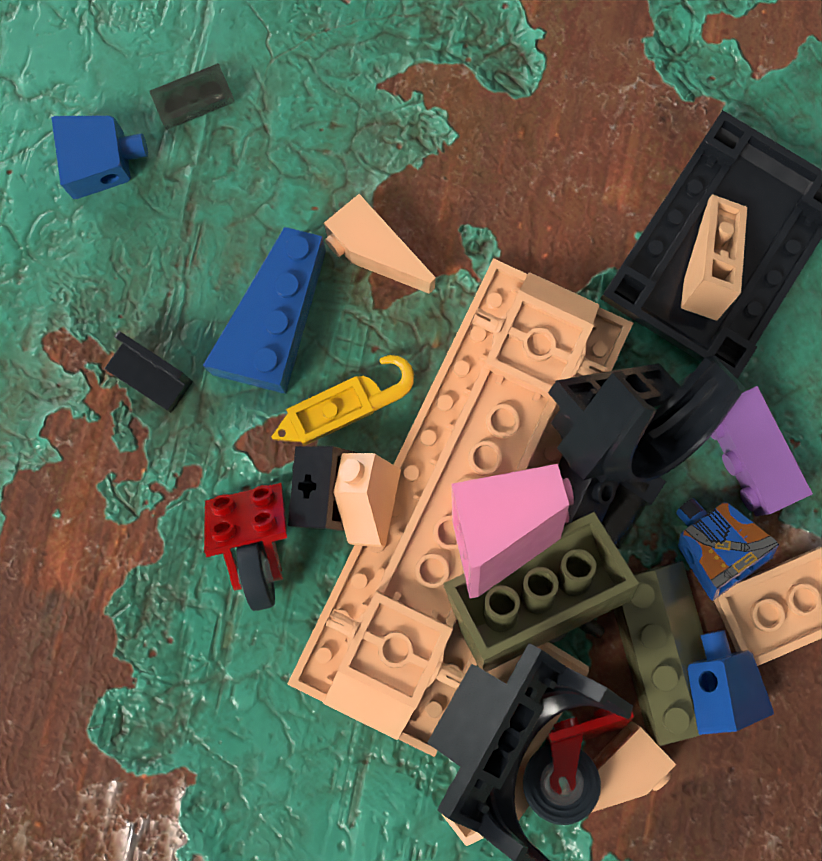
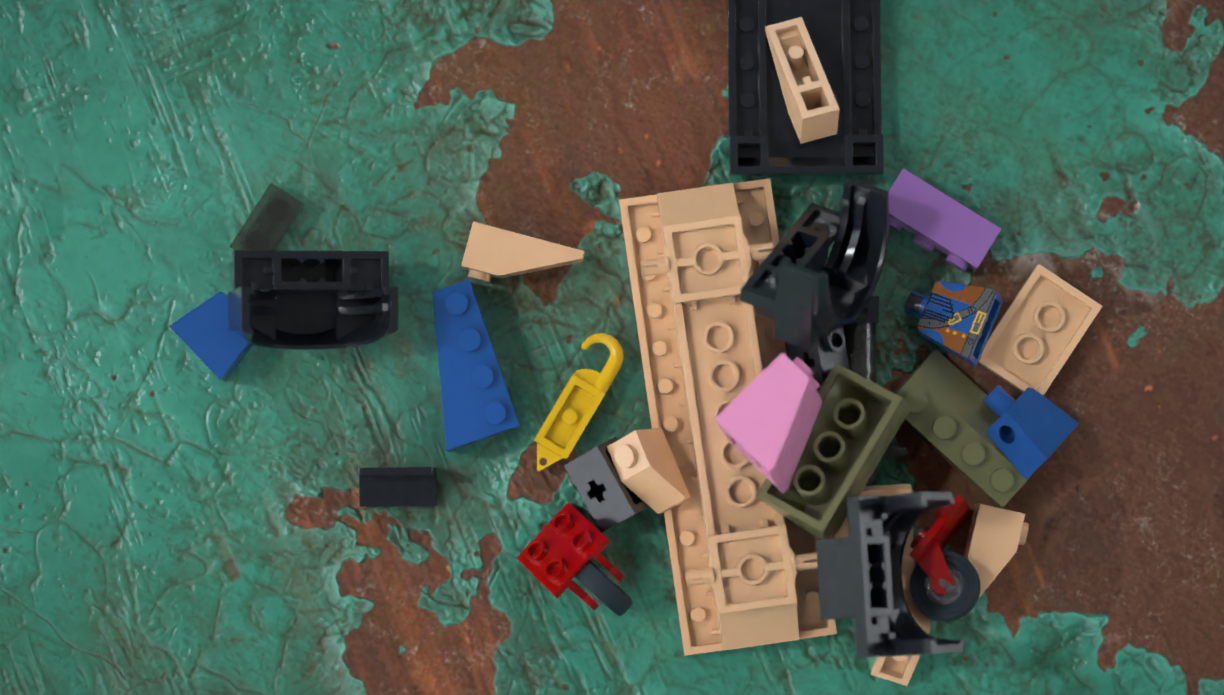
camera: 30 degrees left, 5 degrees up
none -> black piece [228,250,399,350]

